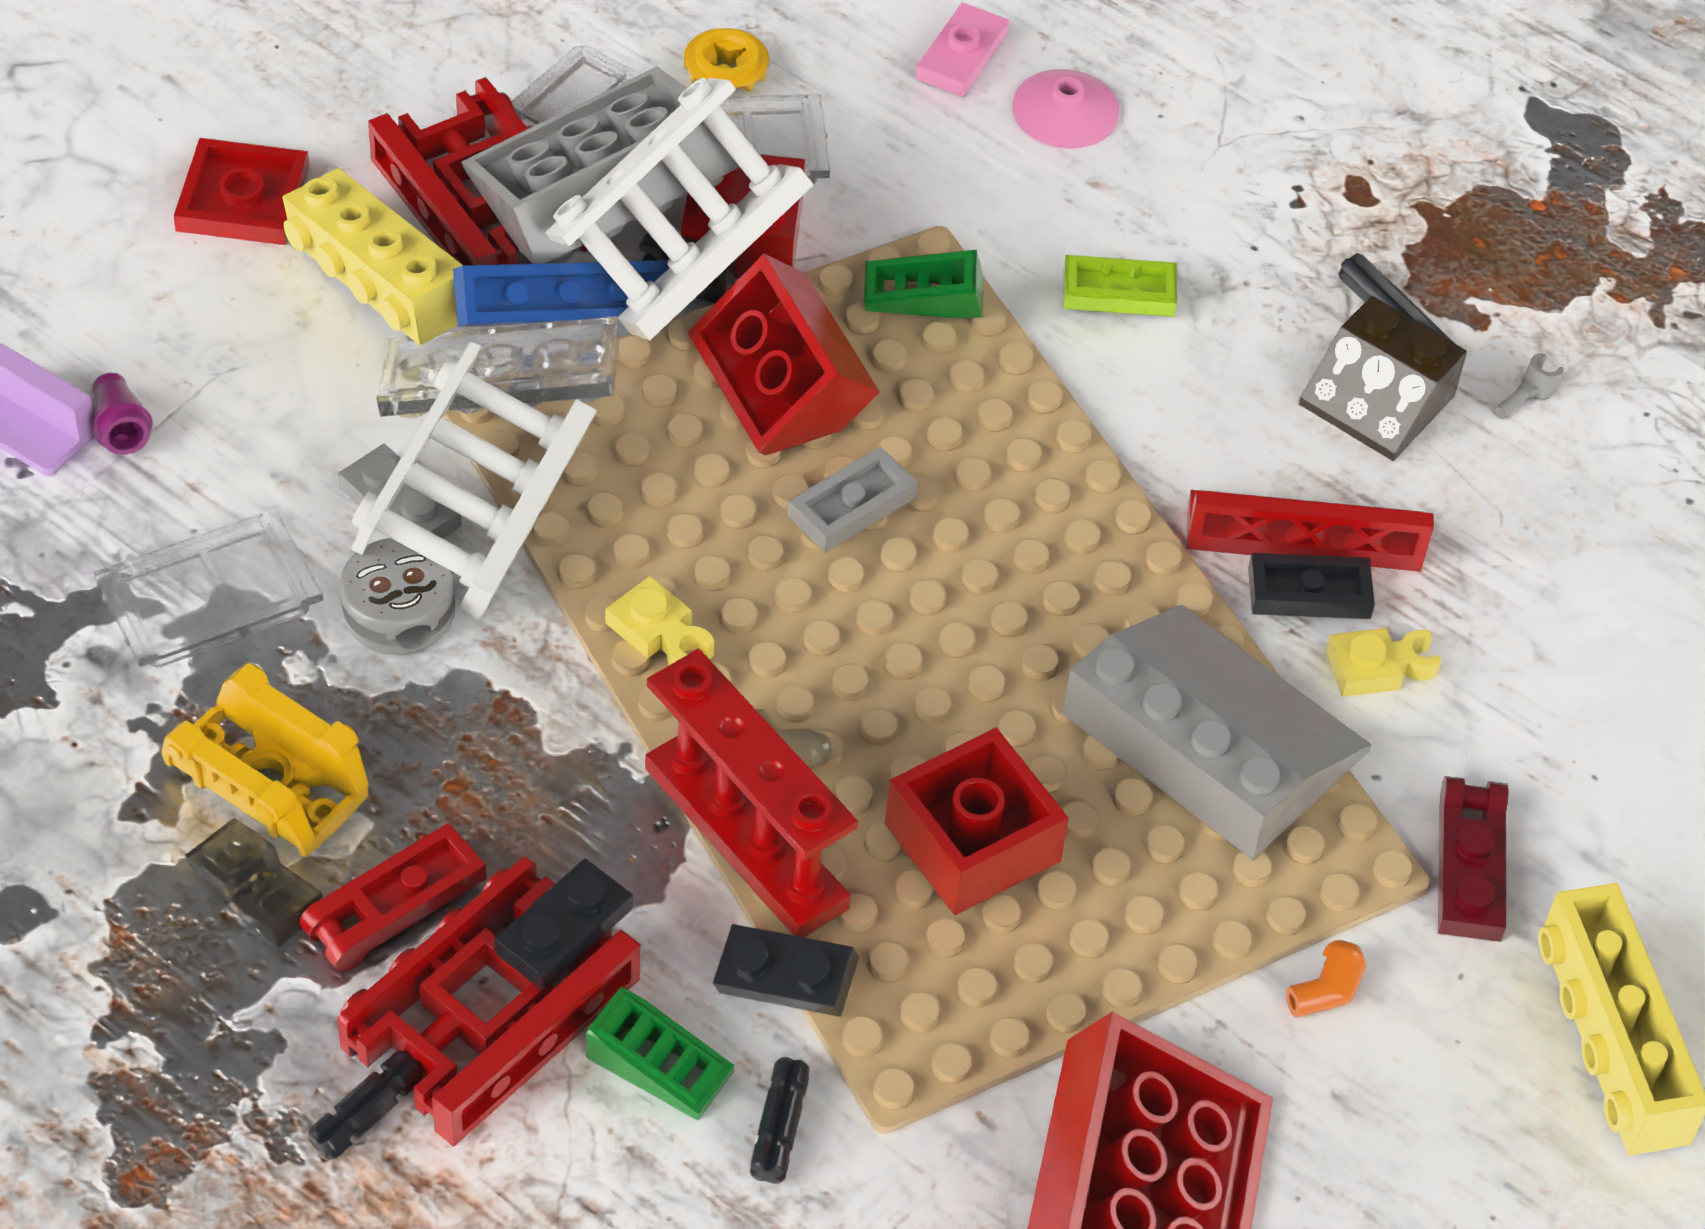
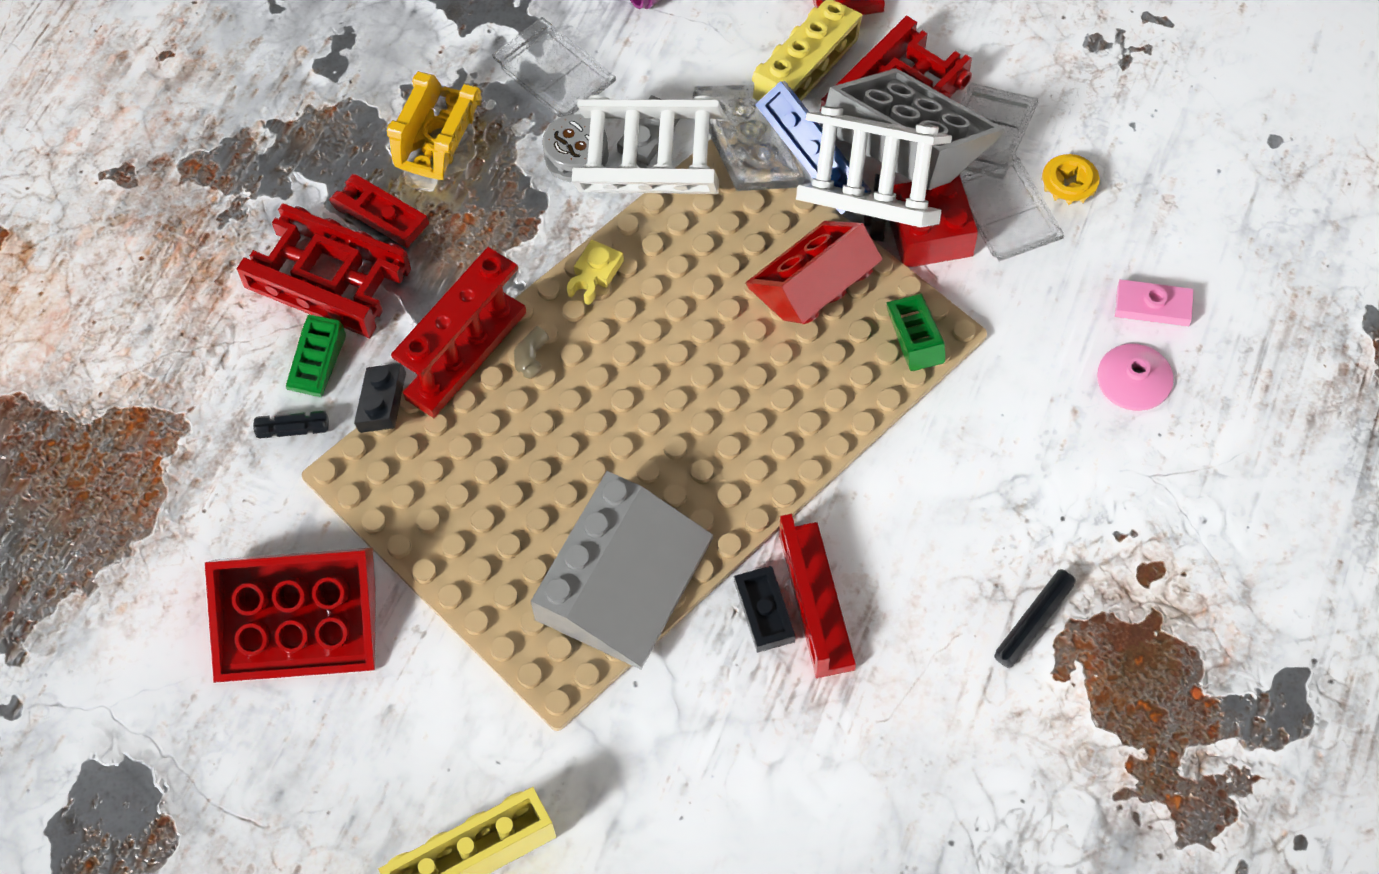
camera: 80 degrees right, 10 degrees up
clear smoke slope [185,818,323,948] -> none
black axle [308,1050,423,1160] -> none
black plate [494,858,633,991] -> none
light grey plate [787,446,918,553] -> none
red brick [885,727,1069,916] -> none
lime plate [1063,255,1177,317] -> none
orange arm [1286,940,1366,1018] -> none
slope [1299,295,1467,461] -> none
light yellow plate [1326,628,1441,697] -> none
dark red plate [1438,776,1509,942] -> none
light grey hand [1494,353,1564,419] -> none

